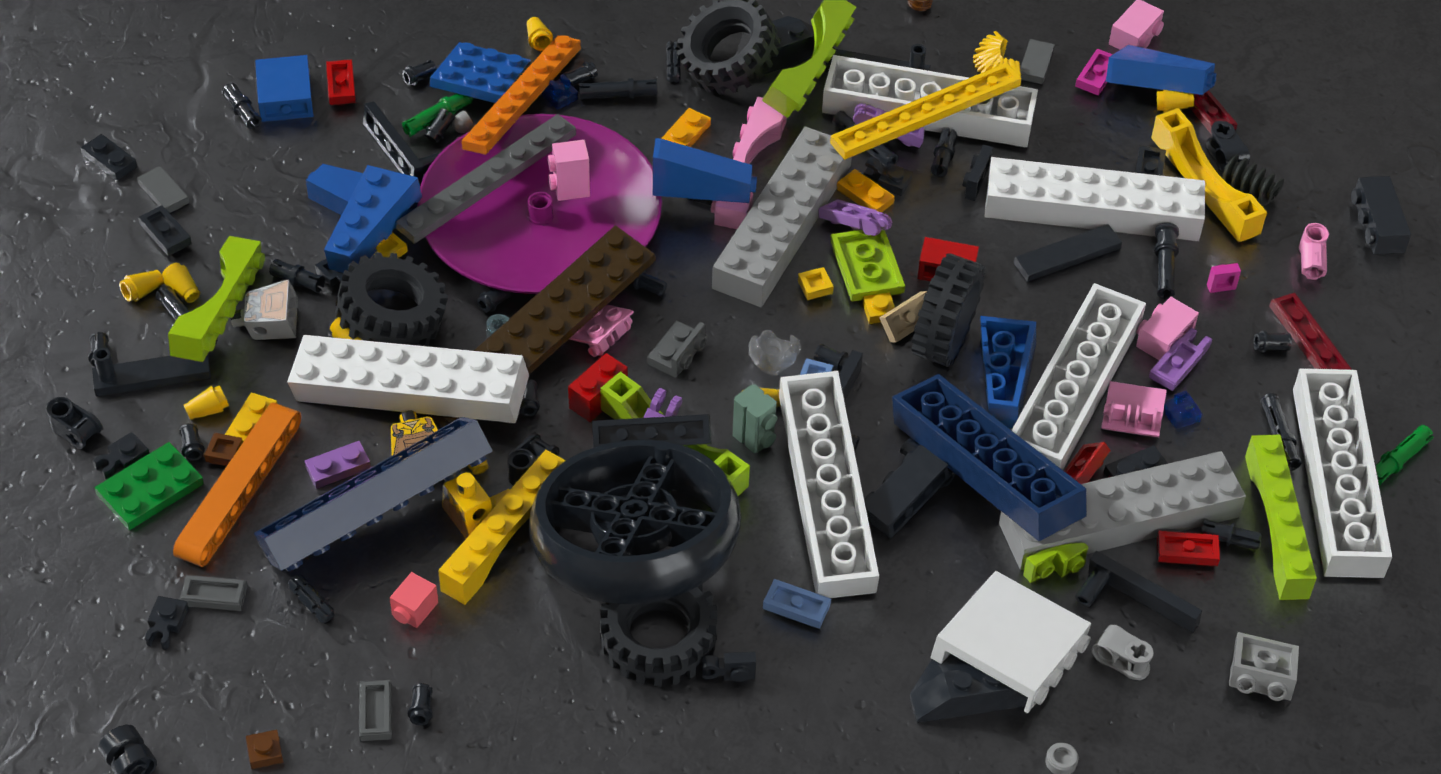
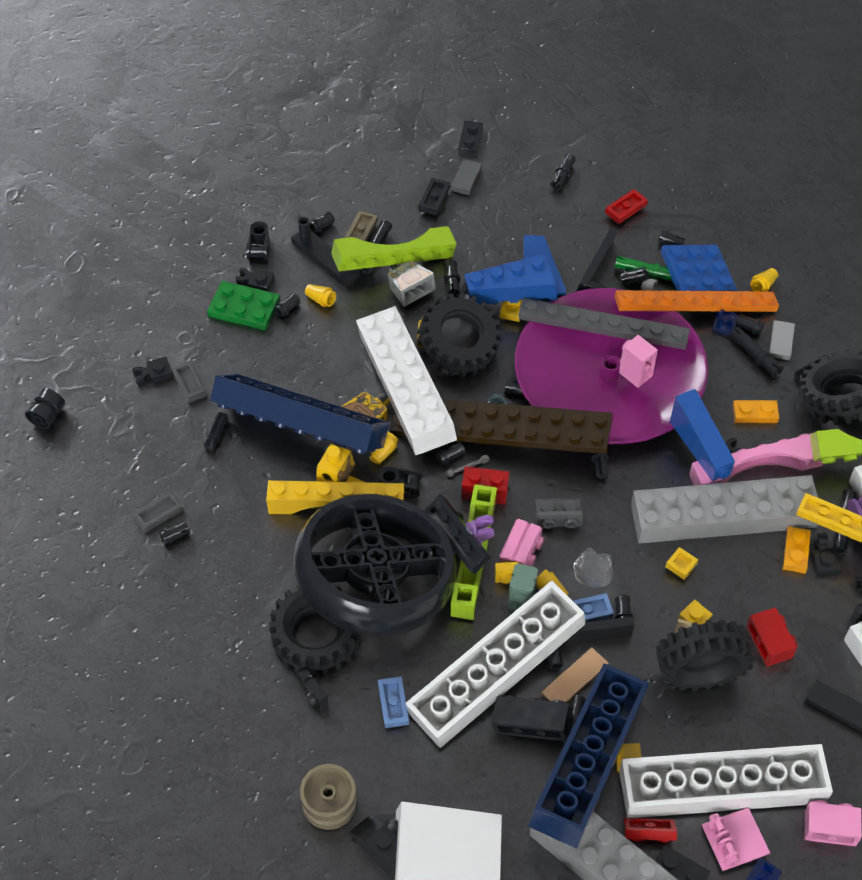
camera: 60 degrees right, 5 degrees up
yellow cone [119,270,164,302] -> none
yellow cone [162,262,201,303] -> none
orange beam [173,402,302,567] -> none
reddish brown plate [204,432,243,466] -> none
yellow plate [225,392,278,442] -> none
reddish brown plate [246,729,283,769] -> none
blue panel [255,55,314,122] -> none
medium lavender plate [305,441,371,489] -> none
coral brick [390,572,438,628] -> none
bright pink hinge [569,305,634,357] -> none
medium lavender hinge [819,199,892,236] -> none
lime plate [831,230,905,302] -> none
blue wedge [980,316,1037,428] -> none
lime slope [1023,543,1089,583] -> none
medium lavender hinge [1149,328,1212,391] -> none
none -> dark tan wheel [300,764,357,830]
none -> dark tan hinge [344,211,378,242]
none -> light grey hinge [446,455,490,477]
none -> yellow plate [494,562,518,584]
none -> bright pink brick [499,519,544,567]
none -> light nougat tile [541,647,609,703]
none -> light grey tile [769,320,795,361]

